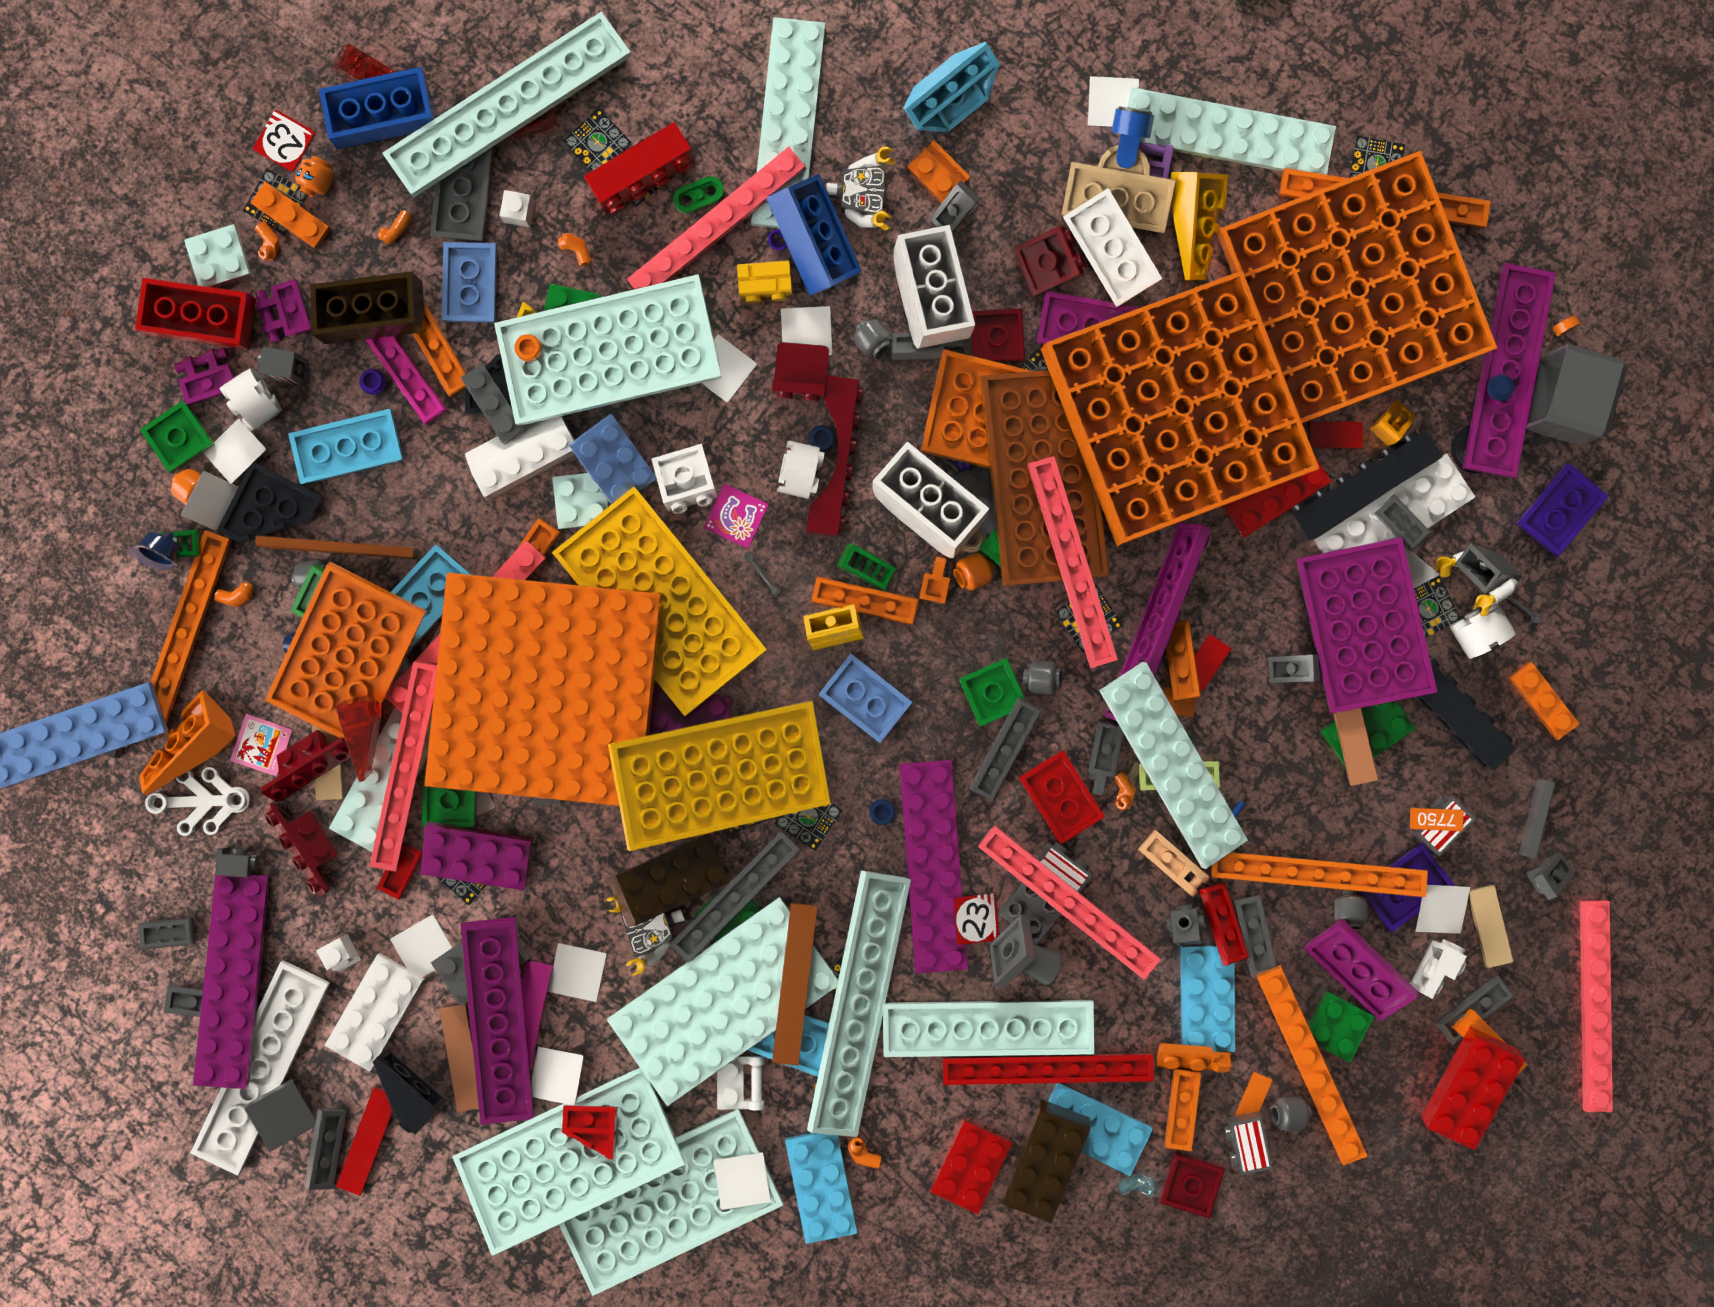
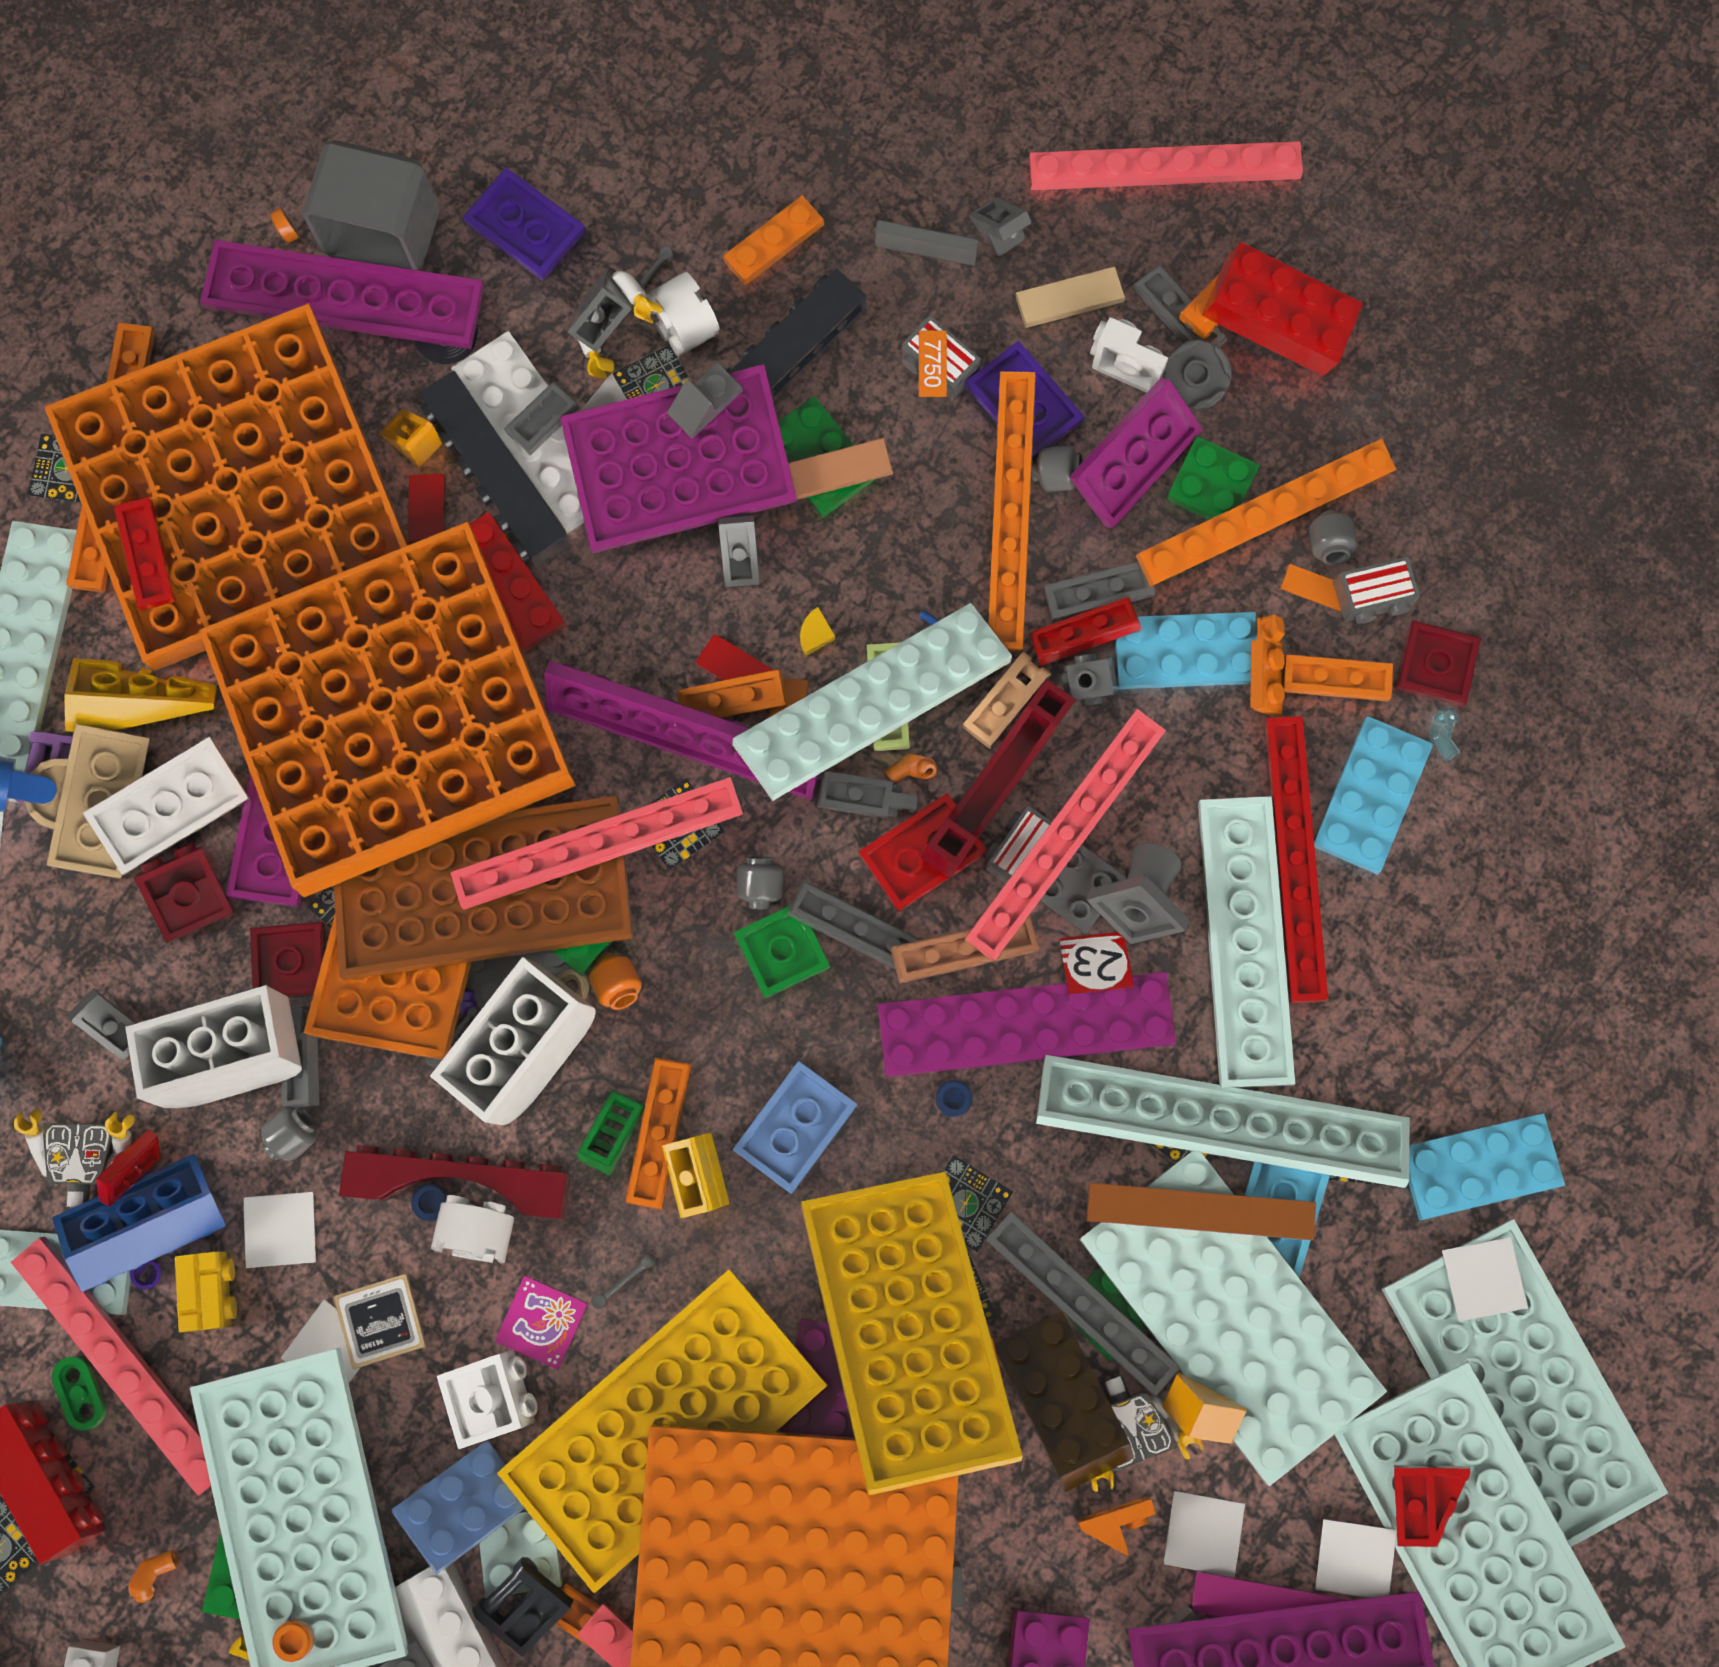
camera: 90 degrees left, 10 degrees down
white plate [717,1055,765,1110] -> none
dark red bracket [772,342,829,402] -> none
orange arm [848,1137,881,1169] -> none
orange plate [907,140,970,203] -> none
orange plate [919,556,950,604] -> none
red plate [930,1119,1012,1215] -> none
dark brown brick [1002,1099,1090,1223] -> none
white sticker [1415,885,1470,934] -> none
dark blue plate [1487,375,1515,401] -> none
none -> red plate [96,1130,161,1207]
none -> red plate [114,497,177,611]
none -> tile [334,1274,427,1369]
none -> black plate [472,1557,574,1657]
none -> dark grey slope [667,362,743,439]
none -> yellow tile [800,607,836,656]
none -> nougat tile [891,915,1040,984]
none -> dark red arch [921,679,1076,878]
none -> orange slope [1076,1496,1156,1556]
none -> dark grey tile [1162,339,1232,411]
none -> light orange slope [1162,1372,1247,1444]

